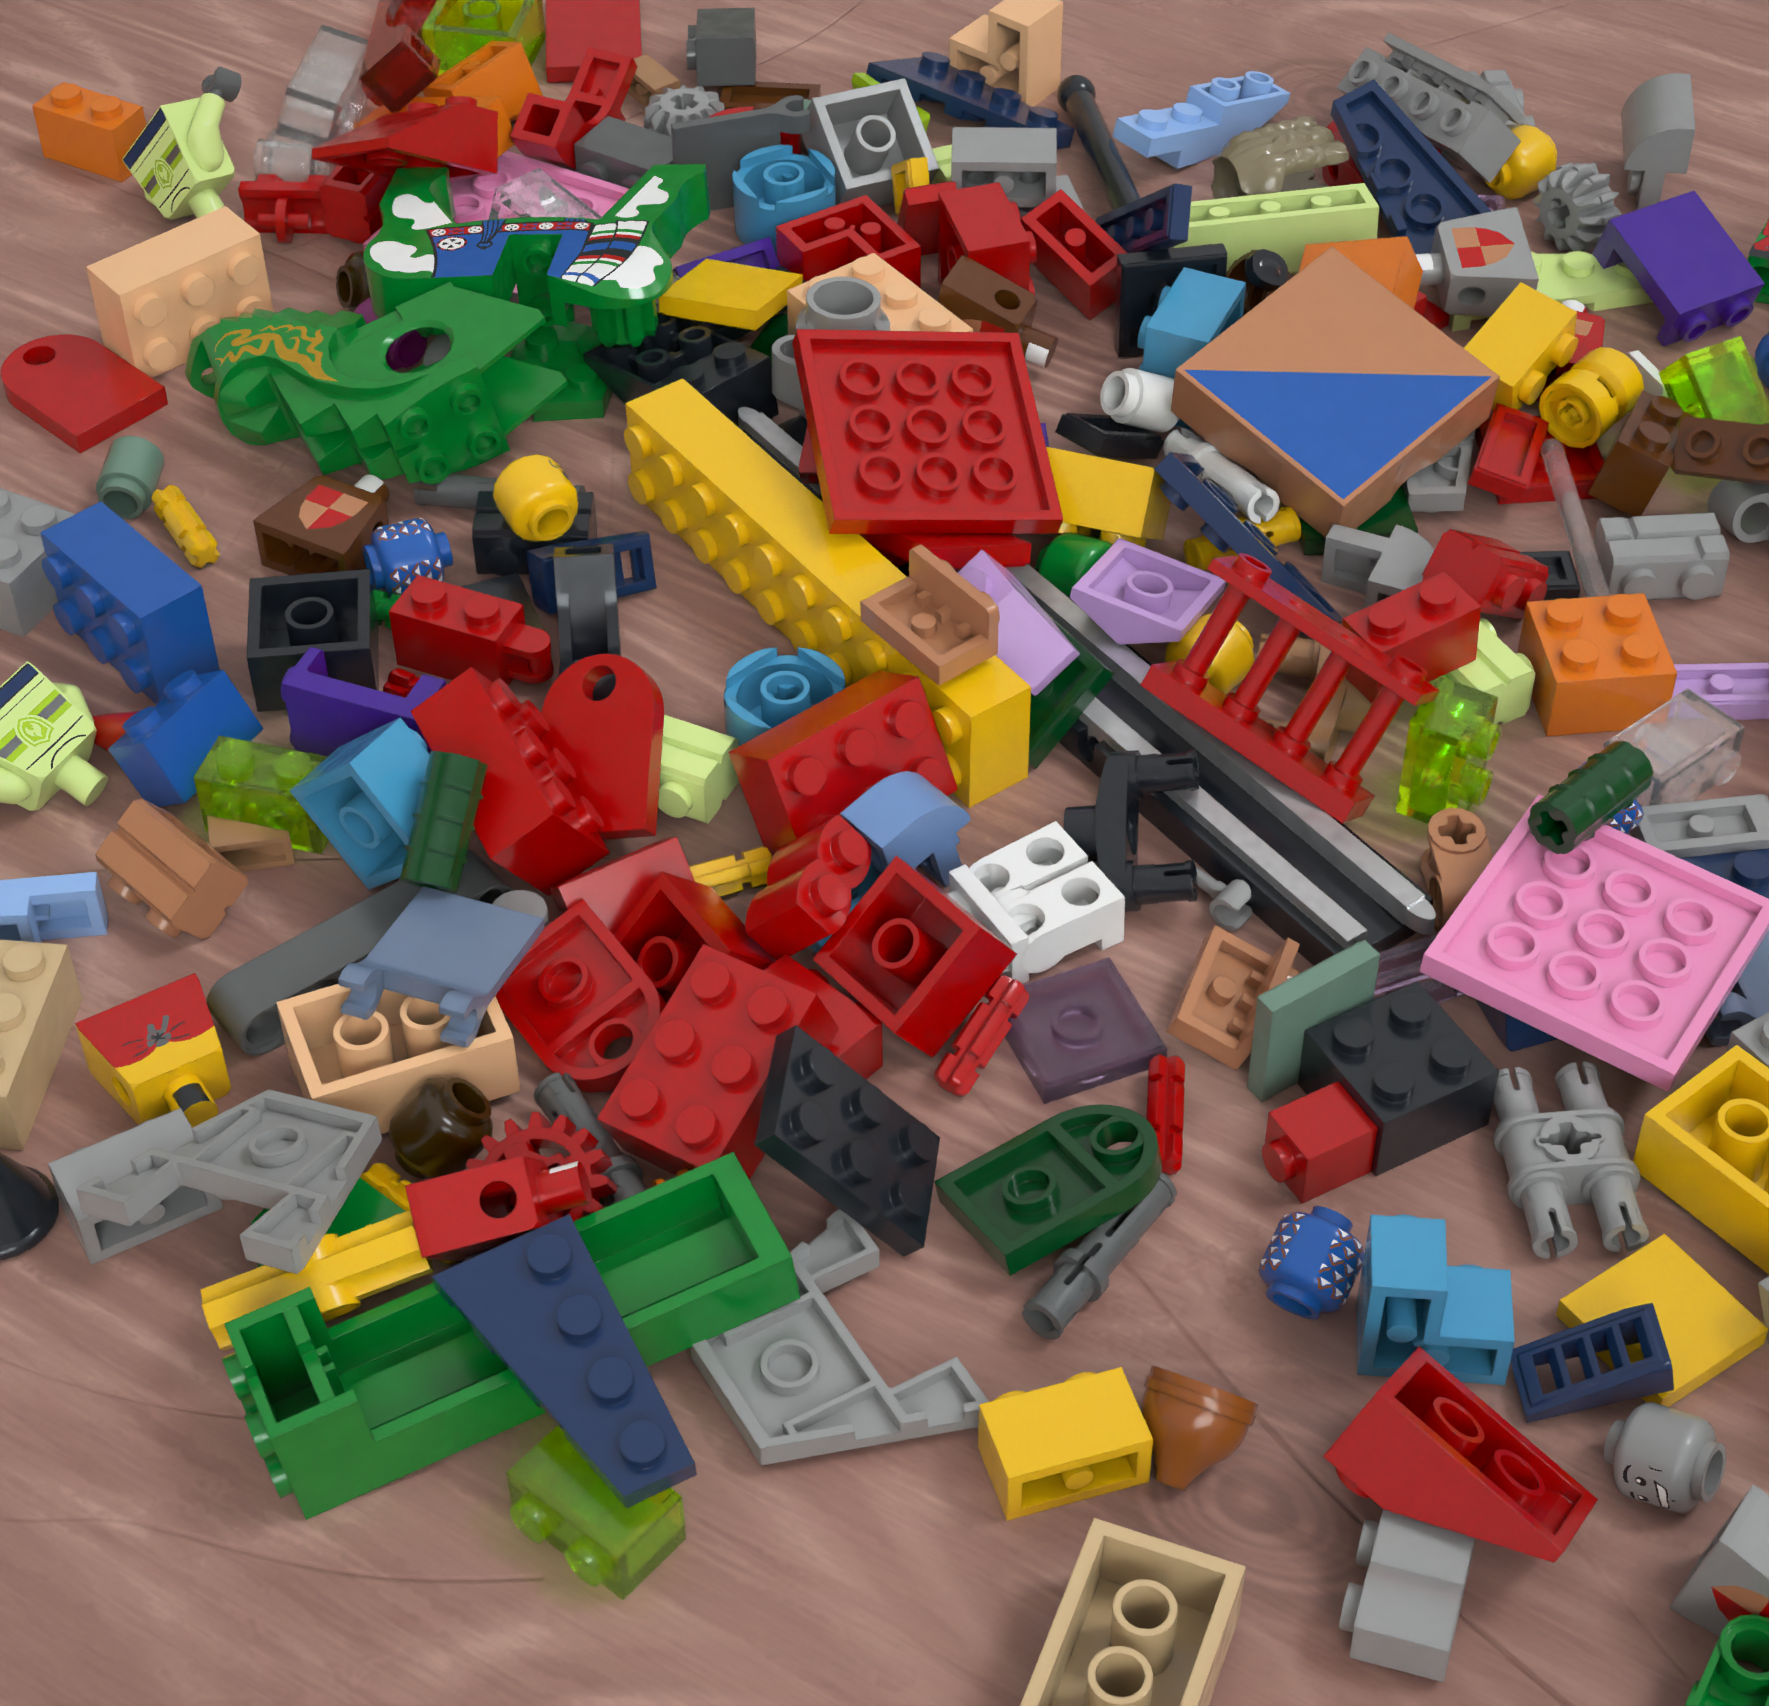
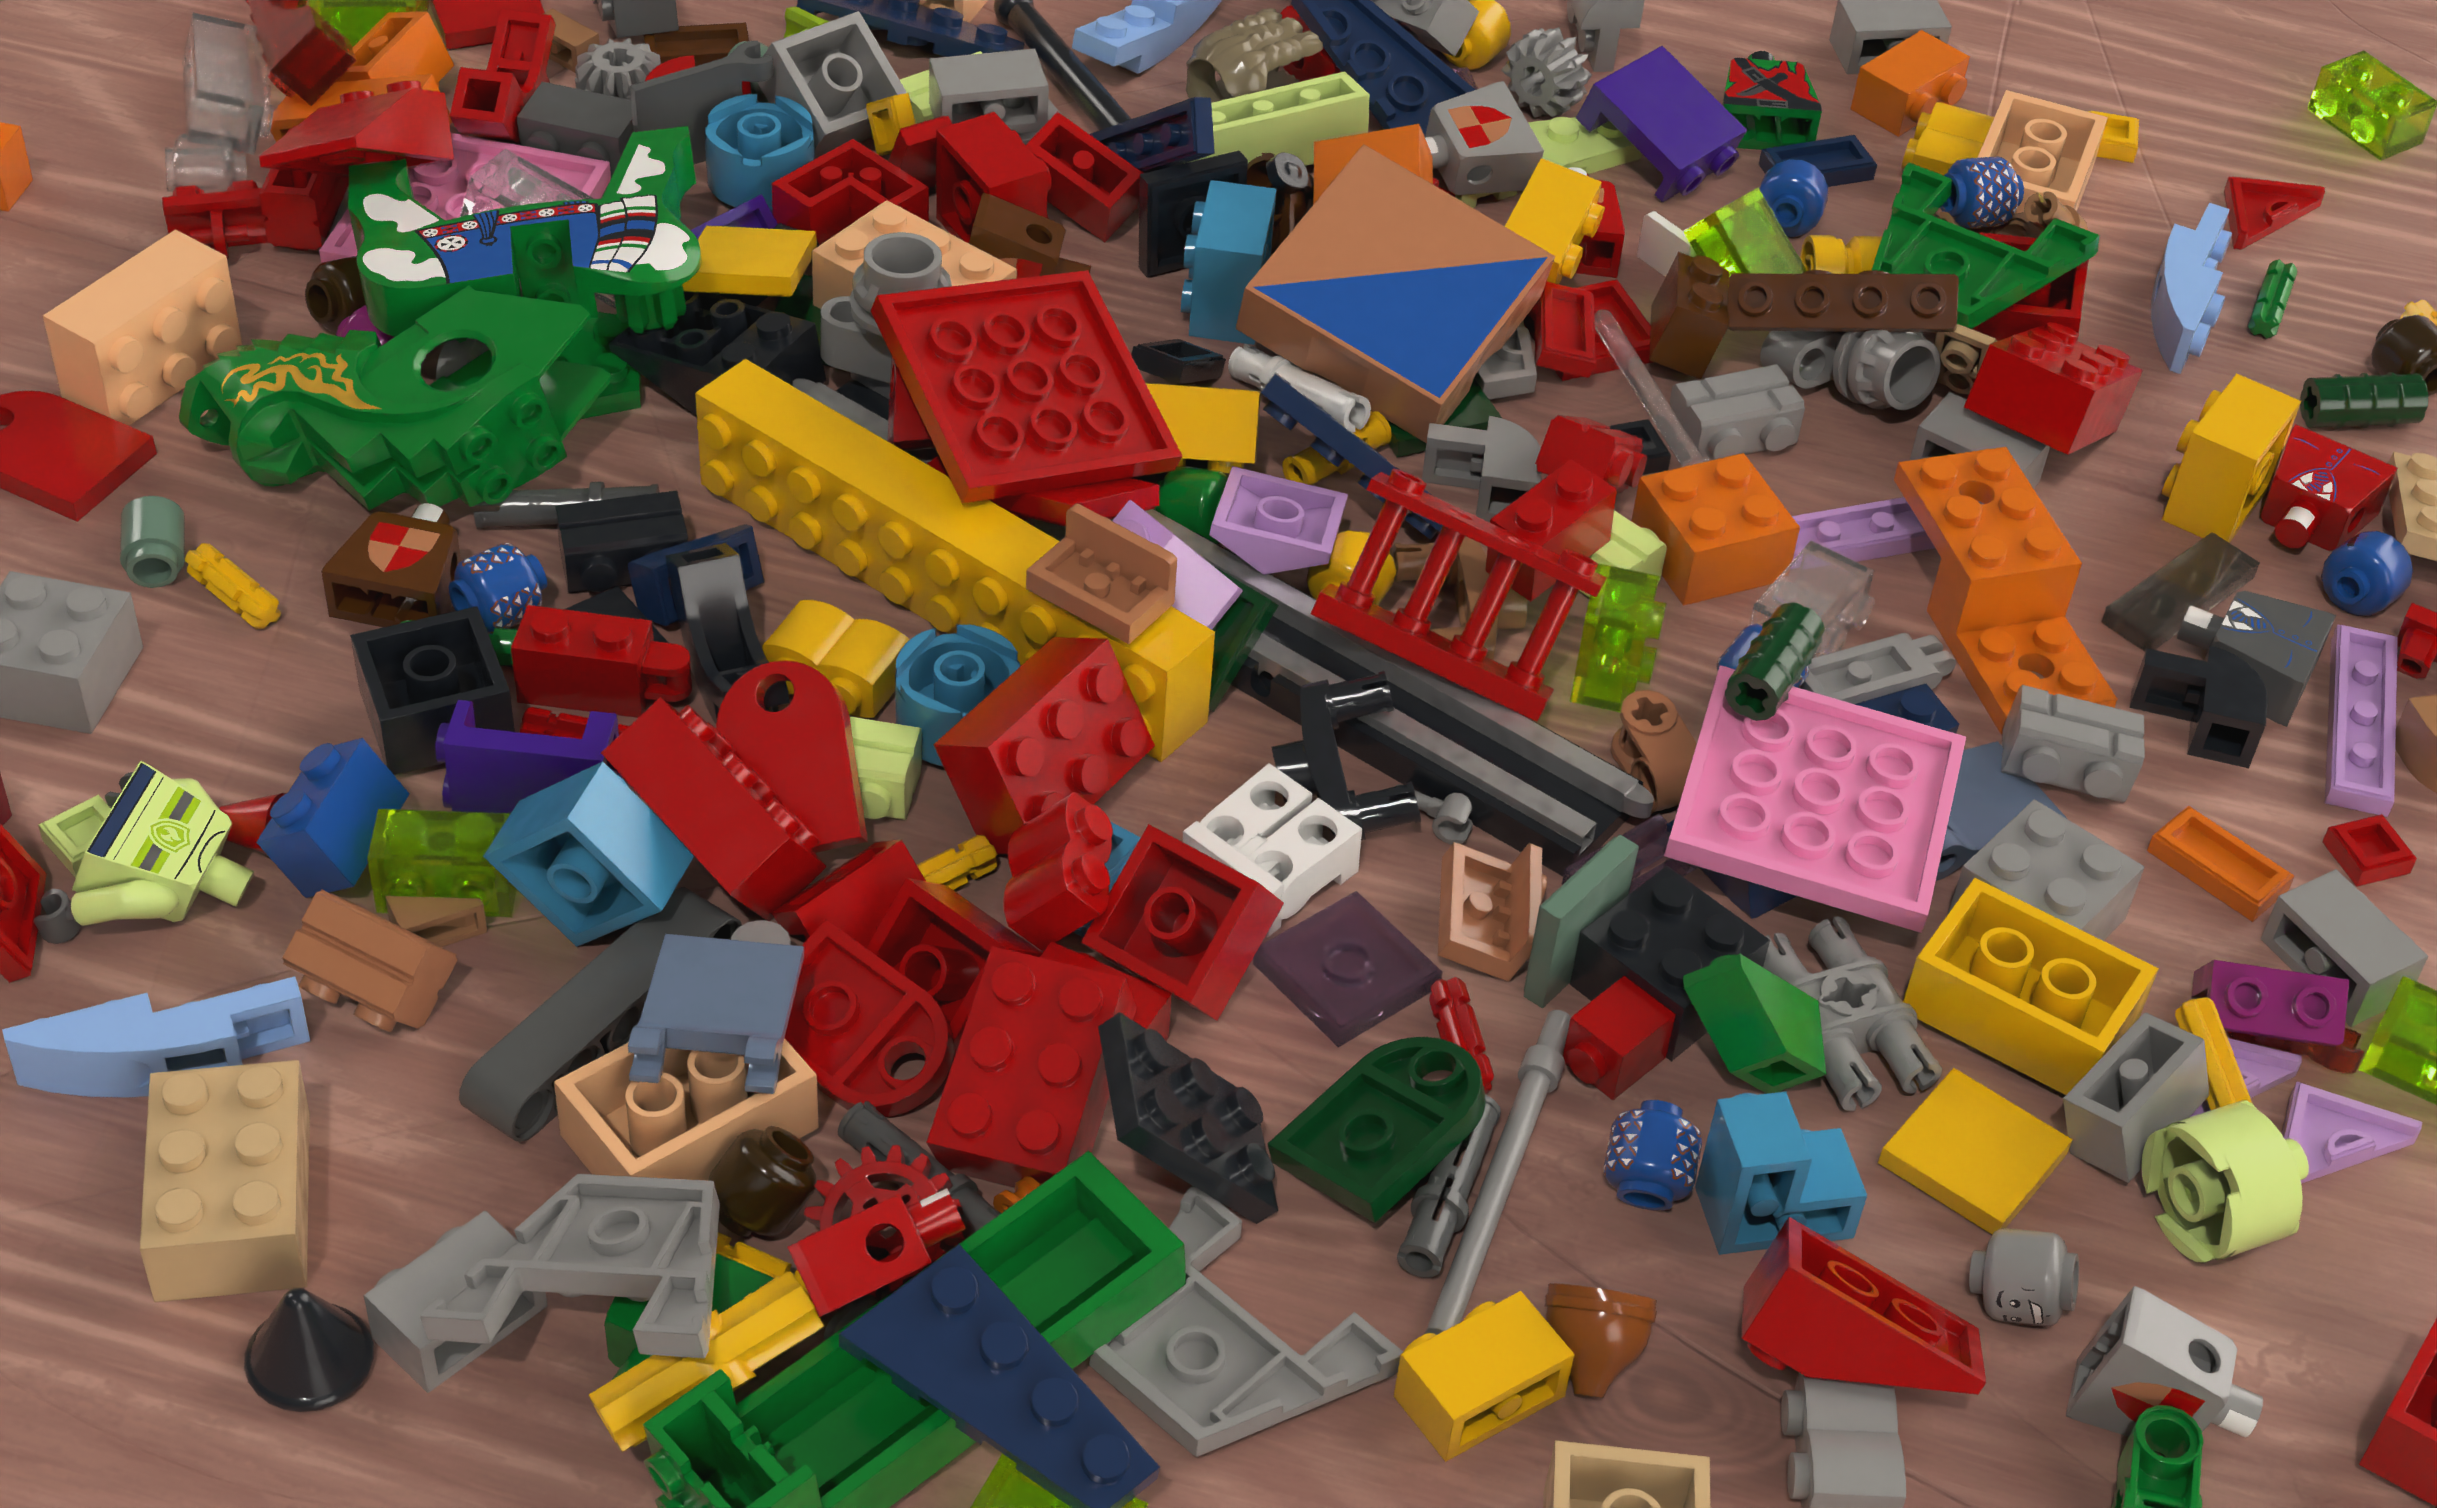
camera: 20 degrees left, 0 degrees up
blue brick [40,501,220,705] -> none
torso [75,973,231,1128] -> none
yellowish green torso [122,67,242,220] -> none
dark green axle [400,751,488,894] -> none
yellow head [493,454,580,542] -> none
medium blue brick [840,771,971,888] -> none
red axle [934,975,1029,1097] -> none
white brick [1100,368,1180,433] -> none
dark blue slope [1510,1302,1674,1423] -> none
yellow wheel [1539,347,1644,448] -> none
none -> yellow brick [762,600,910,718]
none -> light grey bar [1425,1010,1571,1335]
none -> green slope [1683,954,1827,1094]

